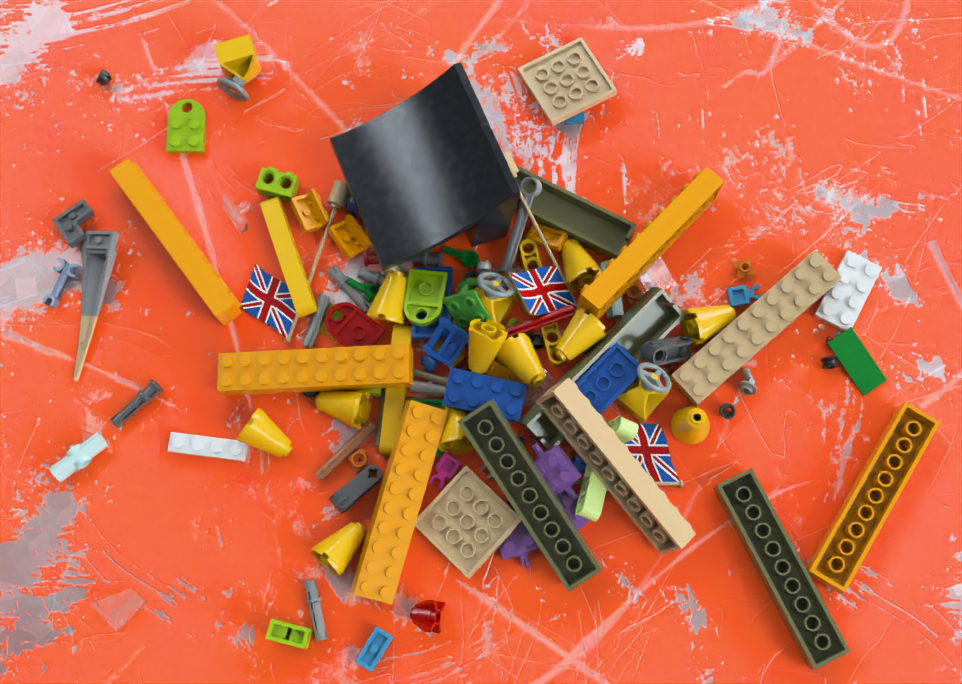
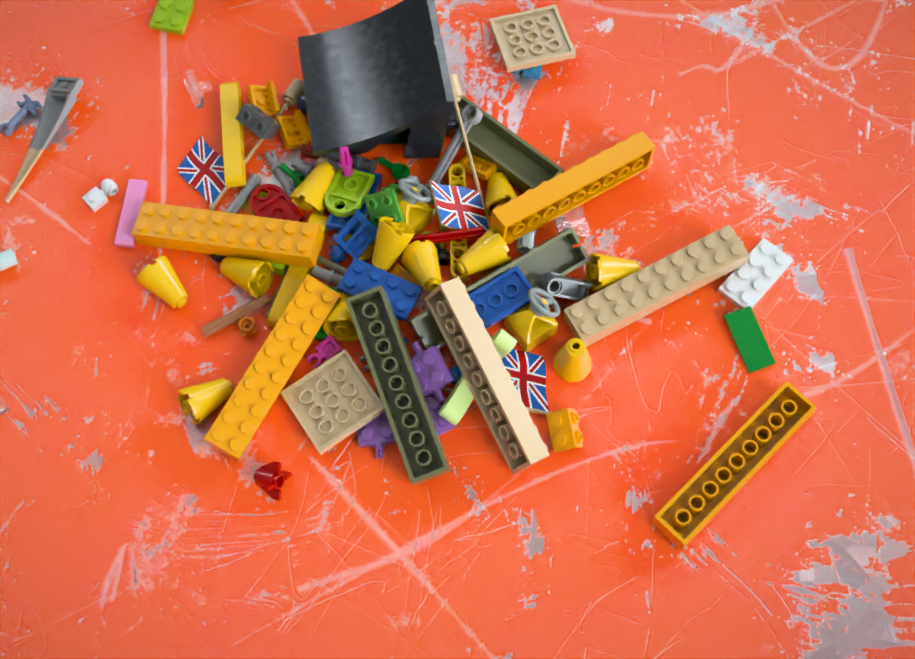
camera: 10 degrees right, 10 degrees down
dark grey plate [53,199,95,248] -> none
light orange brick [109,158,242,326] -> none
dark grey pin [110,378,164,428] -> none
white plate [167,432,248,462] -> none
lime brick [255,167,300,202] -> none
lime brick [265,619,313,649] -> none
light grey pin [303,579,328,641] -> none
dark grey piece [329,465,382,514] -> none
dark azure plate [355,626,394,672] -> none
orange plate [624,282,644,304] -> none
olive brick [713,468,851,670] -> none
pearl dark grey hinge [719,403,736,419] -> none
dark azure plate [726,285,762,308] -> none
orange plate [734,258,755,278] -> none
light grey plate [738,368,757,395] -> none
black bush [820,356,839,370] -> none
none -> white plate [82,178,118,212]
none -> bright pink tile [114,179,148,248]
none -> dark grey brick [235,103,281,140]
none -> dark pink axle [338,146,353,177]
none -> light orange bracket [546,408,583,452]

